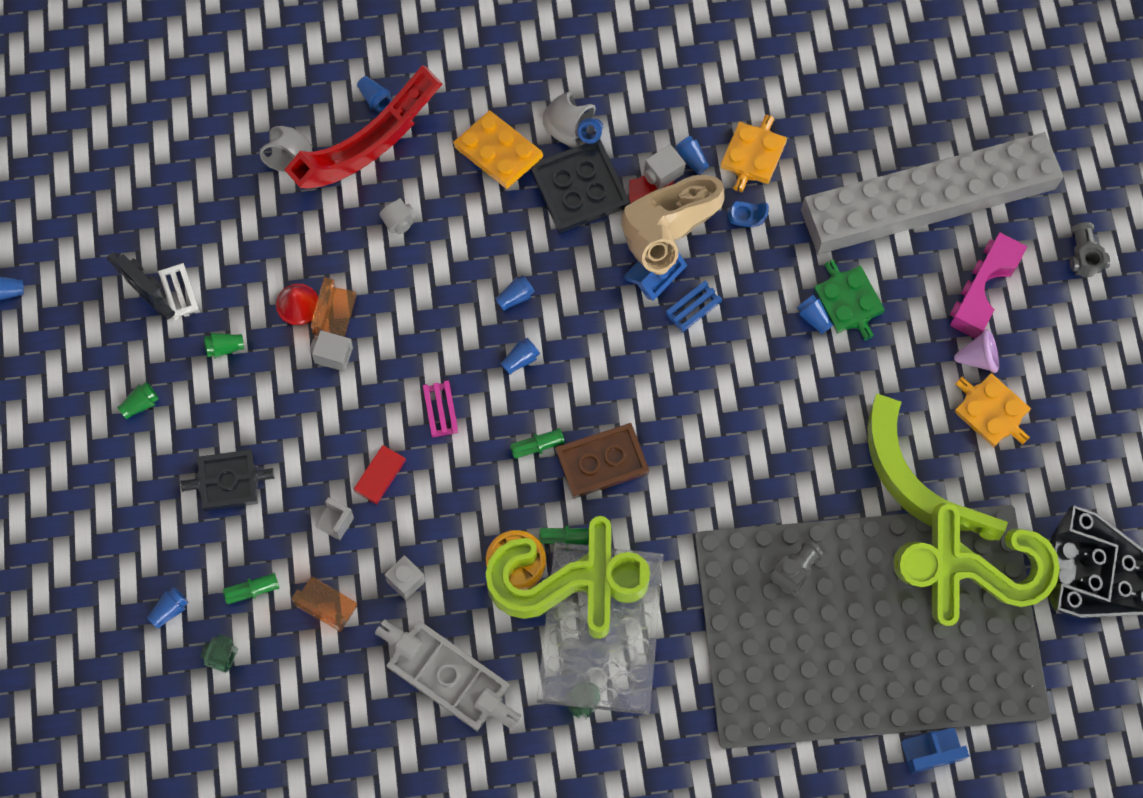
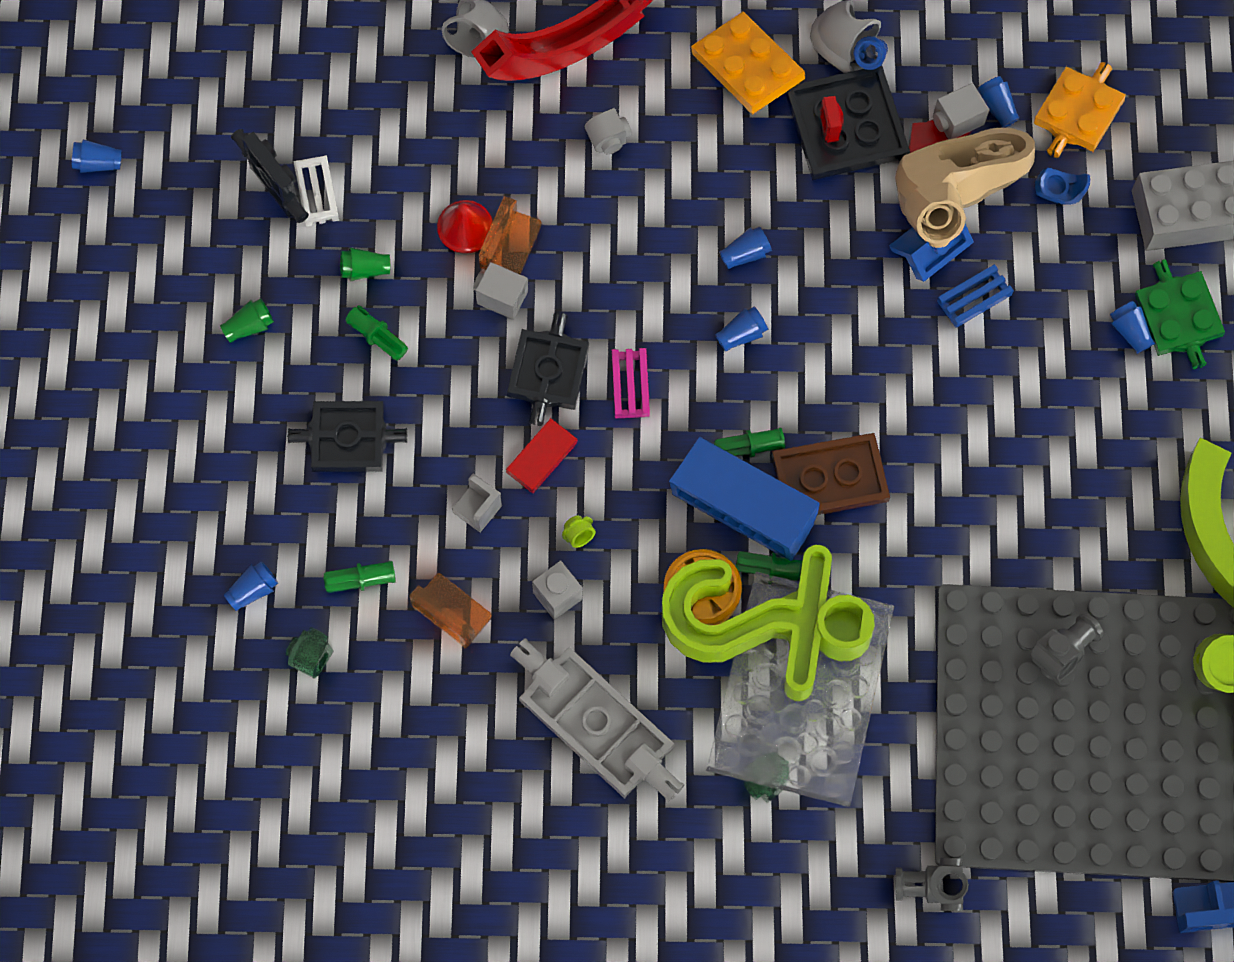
camera: 10 degrees right, 0 degrees up
none -> green axle [346,305,408,361]
none -> black plate [507,312,589,426]
none -> lime plate [562,515,596,548]
none -> blue brick [669,437,820,561]
none -> red tile [819,96,844,143]
none -> dark grey connector [896,858,969,911]

